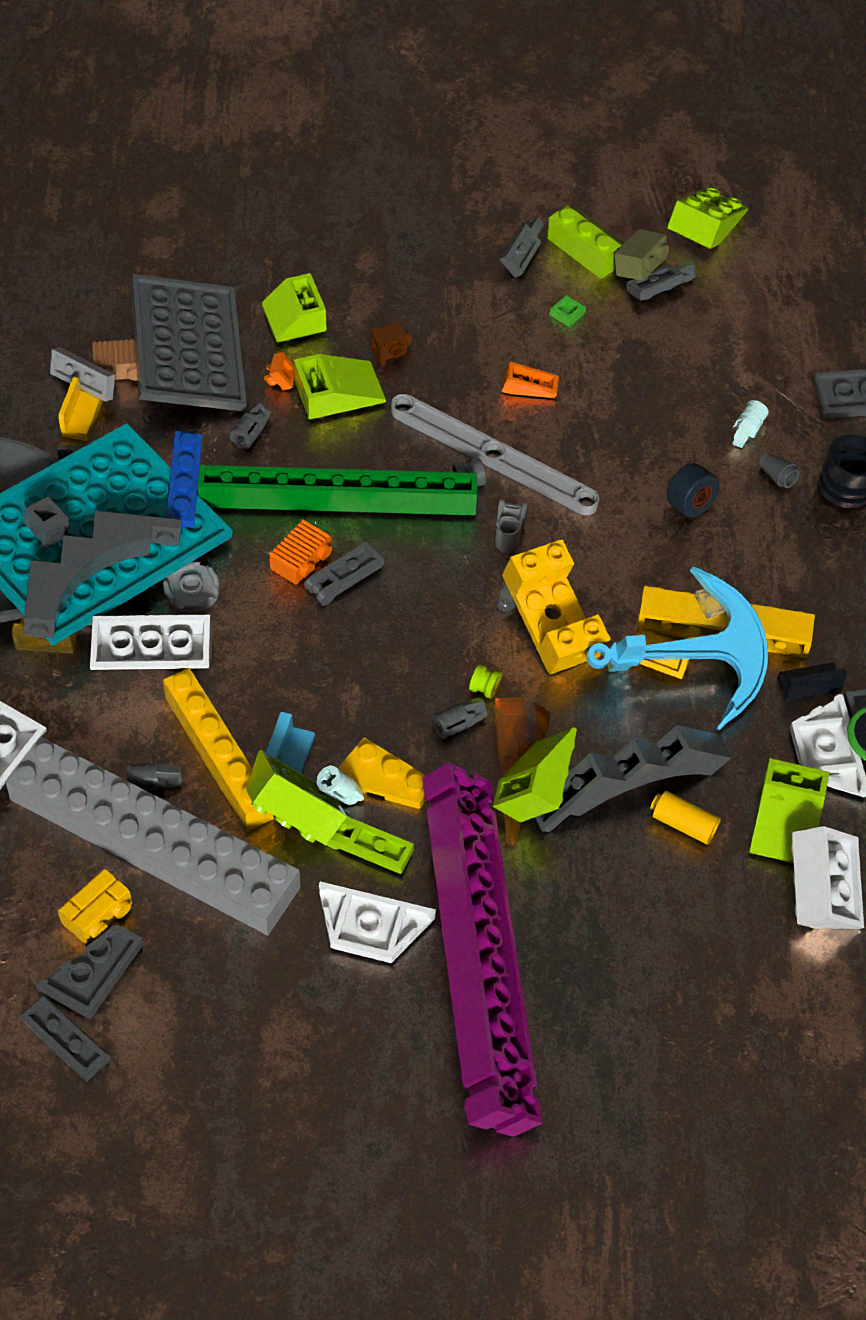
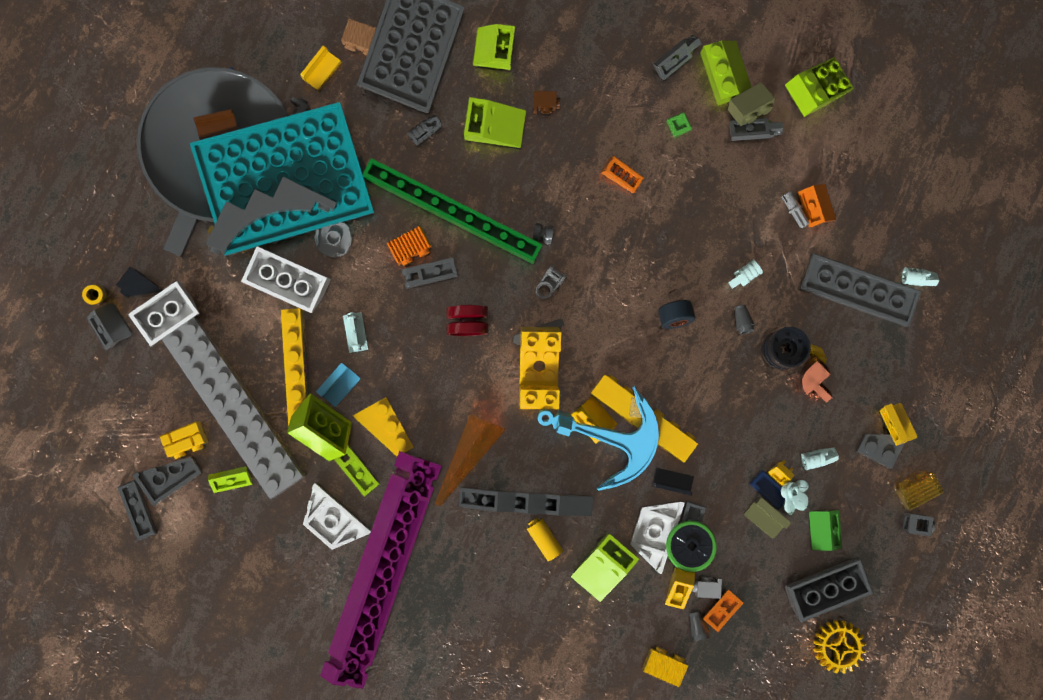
camera: 25 degrees right, 30 degrees up
dark grey brick [24,496,69,549] -> none
light grey plate [50,347,115,401] -> none
dark grey hinge [127,763,182,791] -> none
blue plate [166,431,203,528] -> none
orange tile [263,352,294,391] -> none
light aqua hinge [316,766,364,806] -> none
light grey beam [391,394,599,515] -> none
dark grey hinge [432,698,488,739] -> none
lime wheel [469,664,502,699] -> none
lime slope [493,727,577,822] -> none
white slope [791,826,864,929] -> none
none -> lime plate [208,466,252,493]
none -> light aqua hinge [343,312,368,353]
none -> dark red wheel [446,305,489,336]
none -> light grey axle [781,191,809,228]
none -> orange panel [798,184,836,228]

